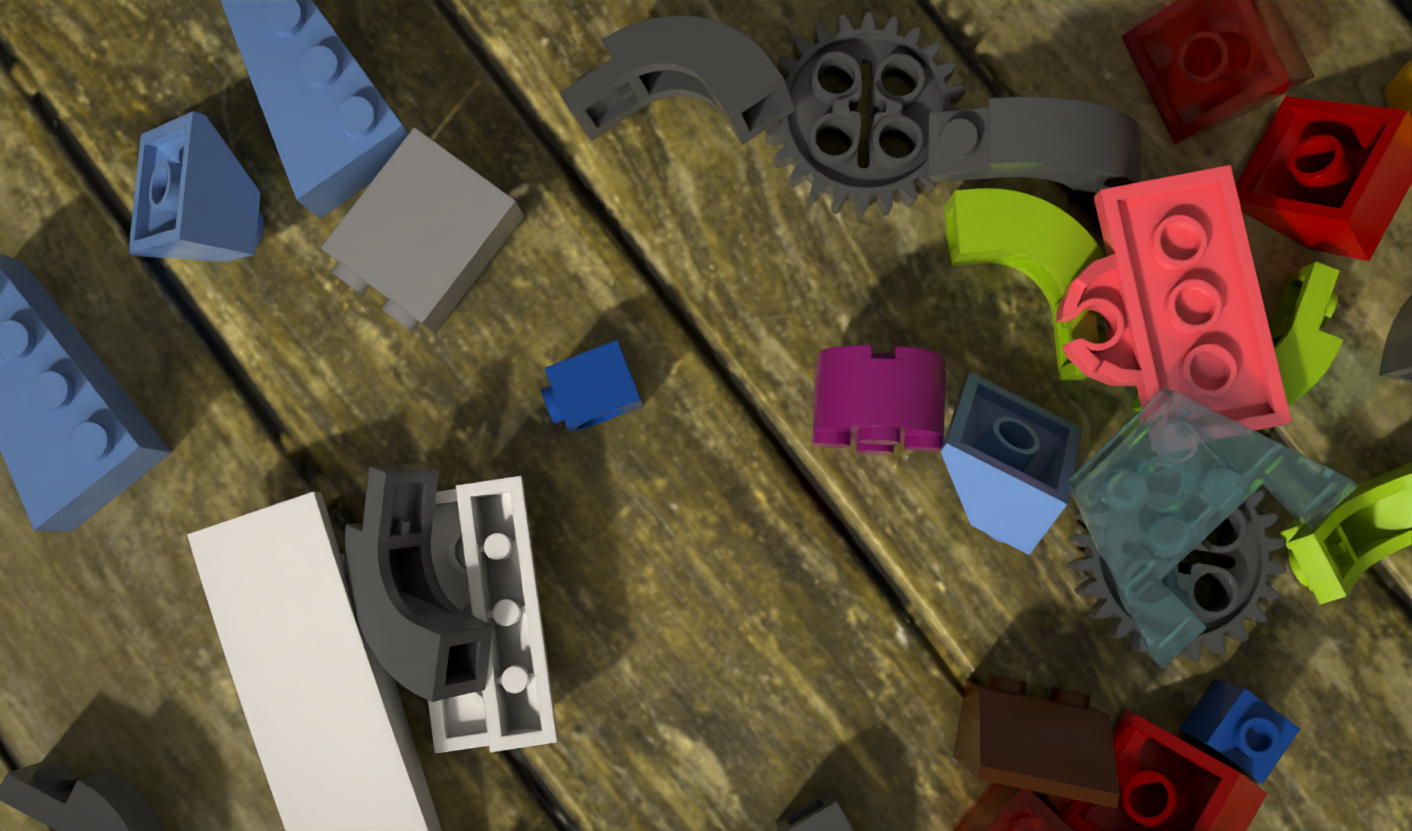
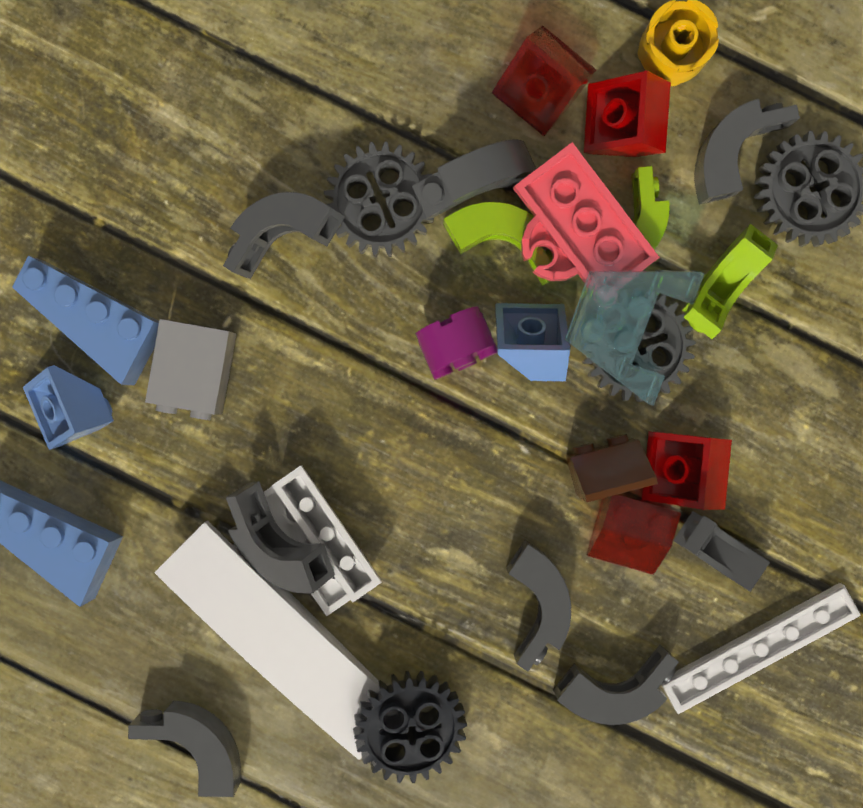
camera: 25 degrees left, 5 degrees up
blue brick [541,340,644,433] -> none
blue brick [1178,679,1300,784] -> none

